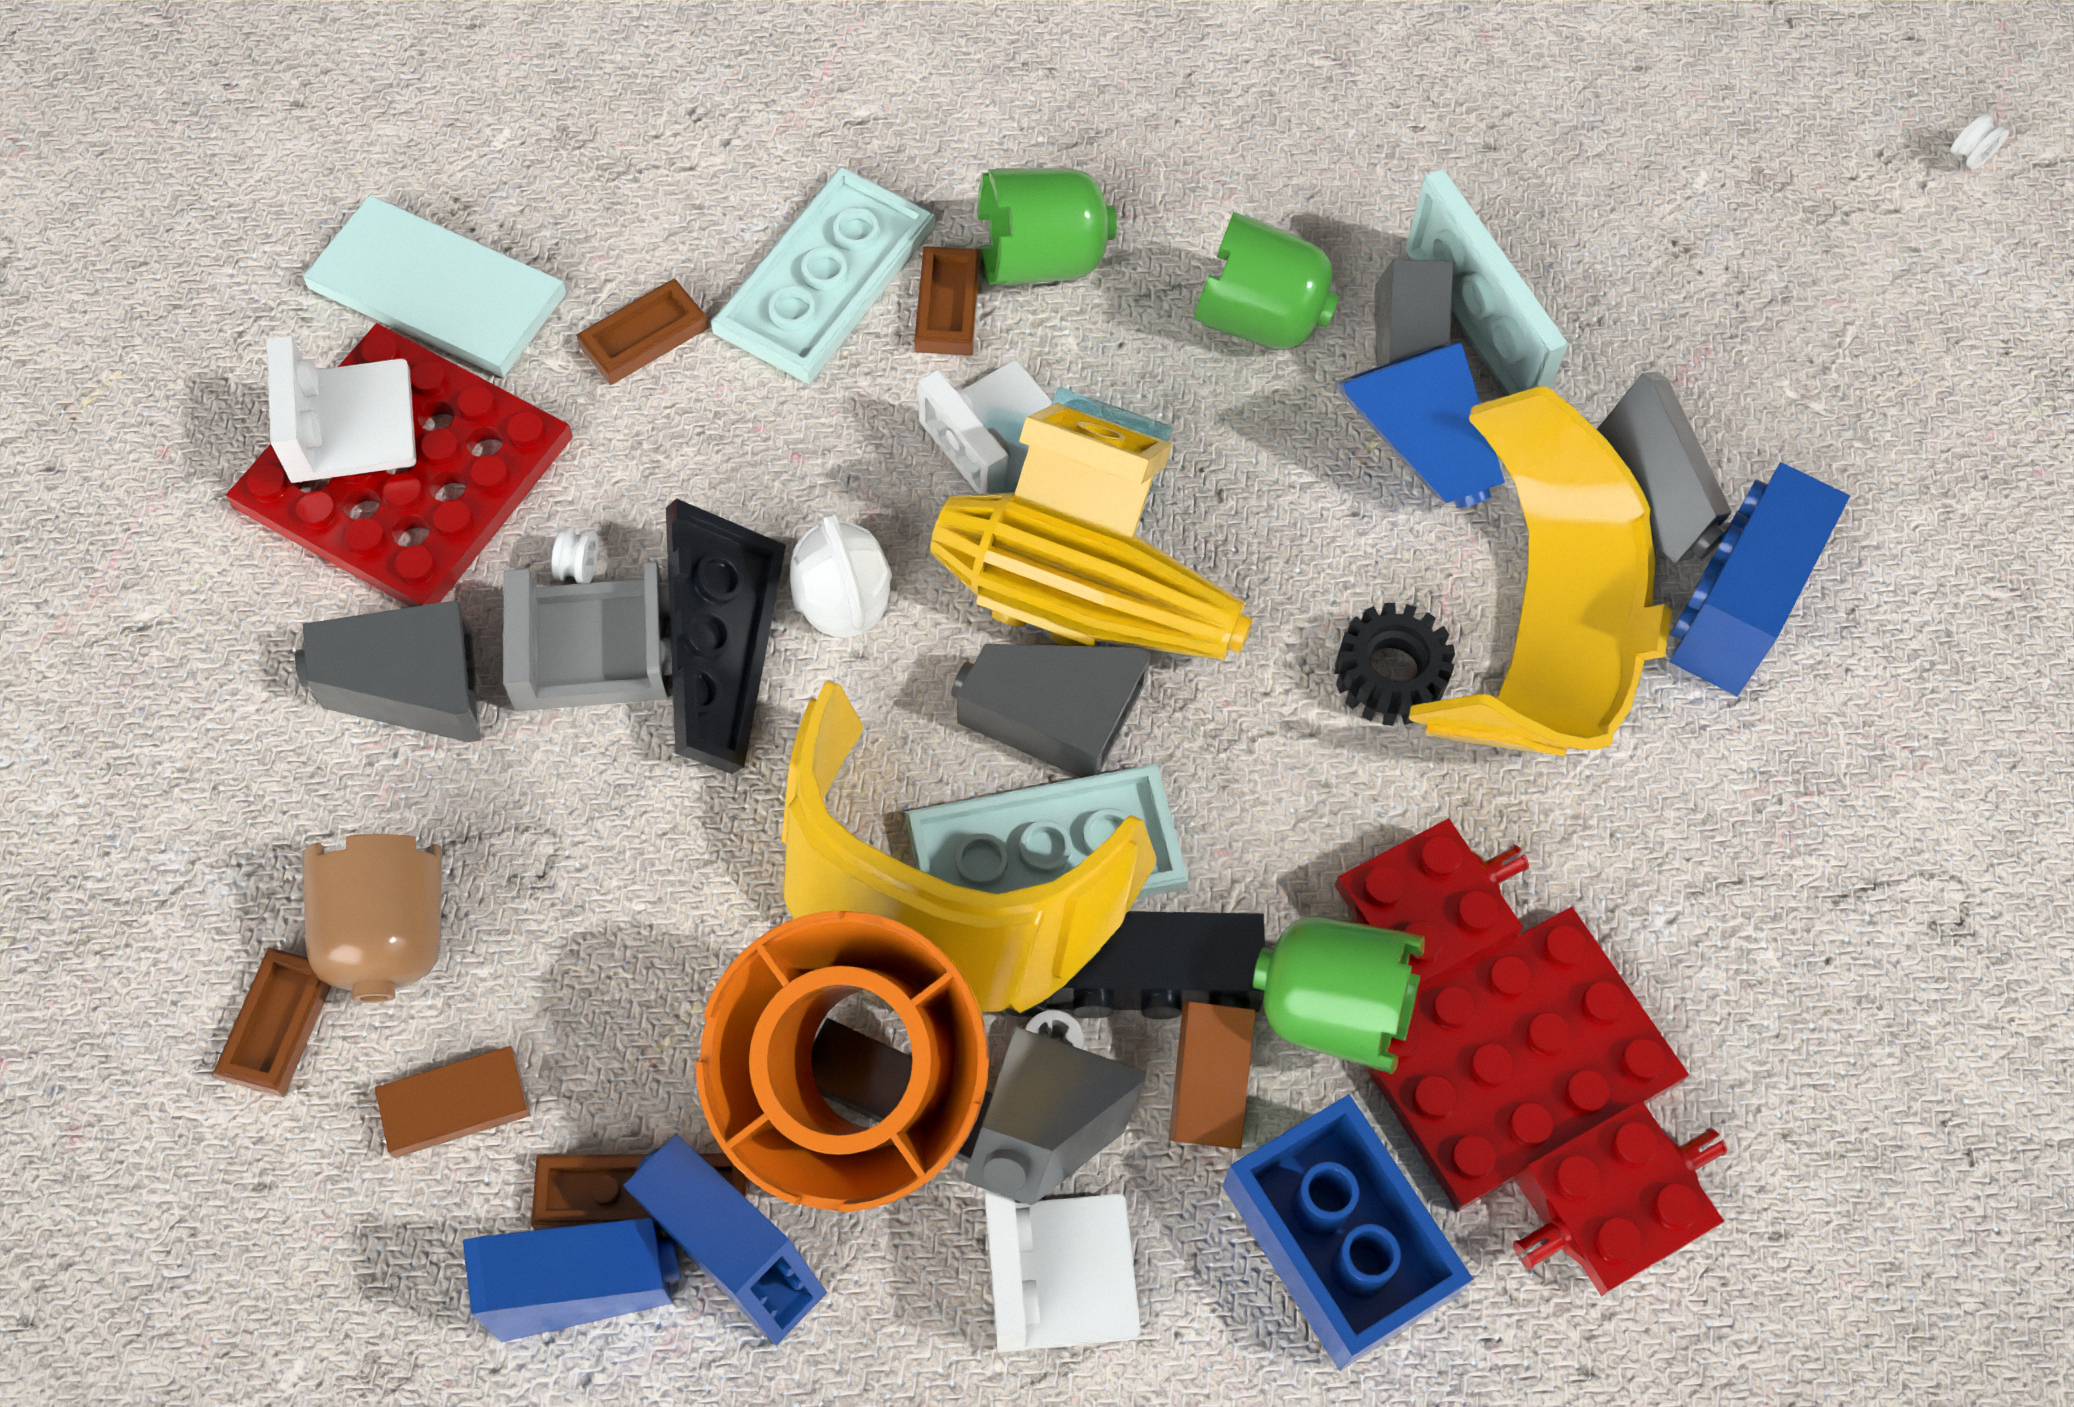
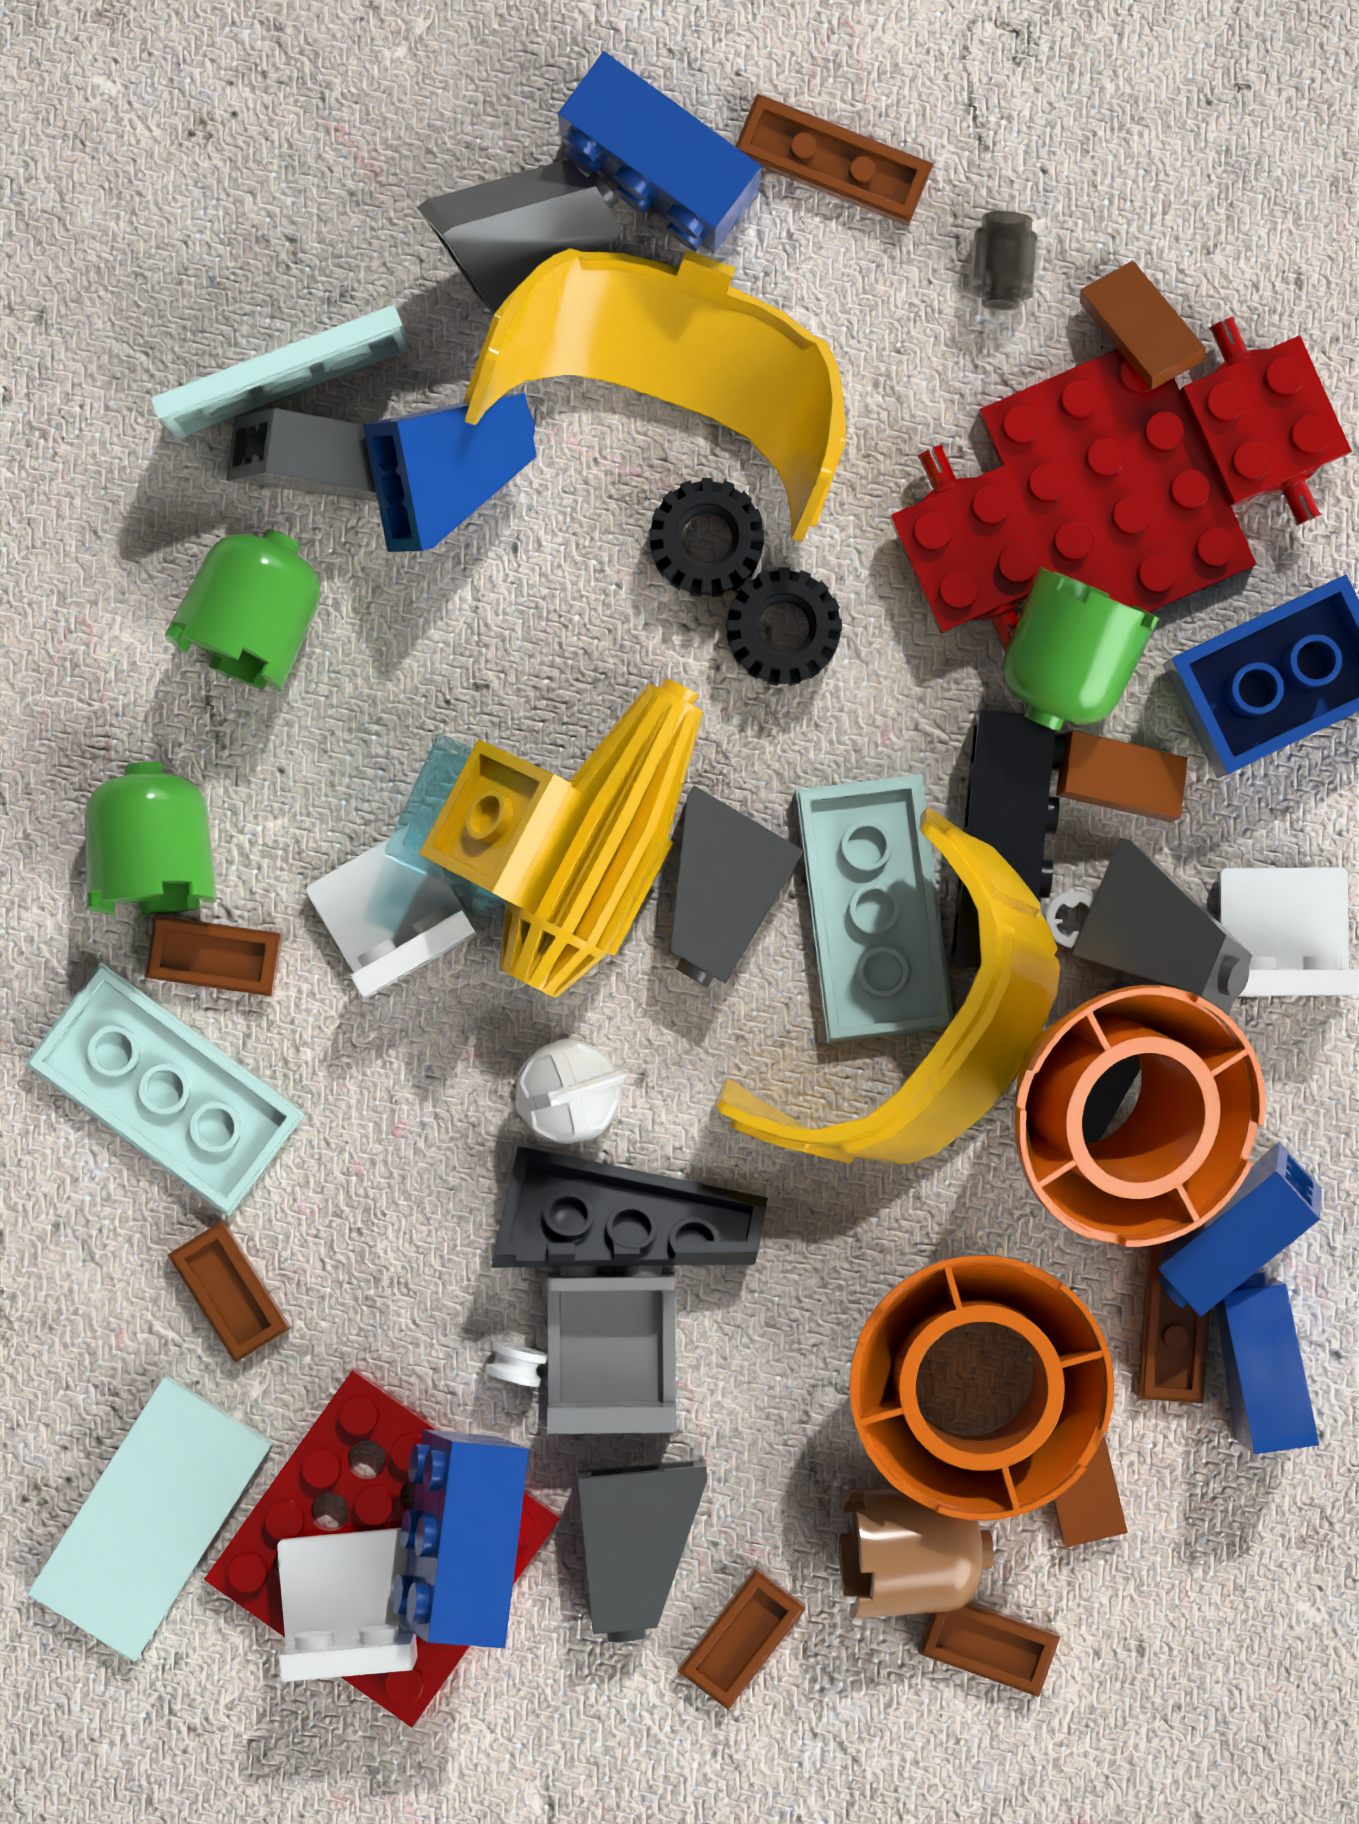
camera: 85 degrees left, 25 degrees up
none -> blue brick [393,1429,529,1649]
none -> dark orange tile [678,1566,806,1710]
none -> black tyre [727,567,842,686]
none -> dark orange tile [735,93,934,227]
none -> orange cone [849,1254,1114,1521]
none -> clear smoke brick [970,211,1038,310]
none -> dark orange tile [1080,260,1206,390]

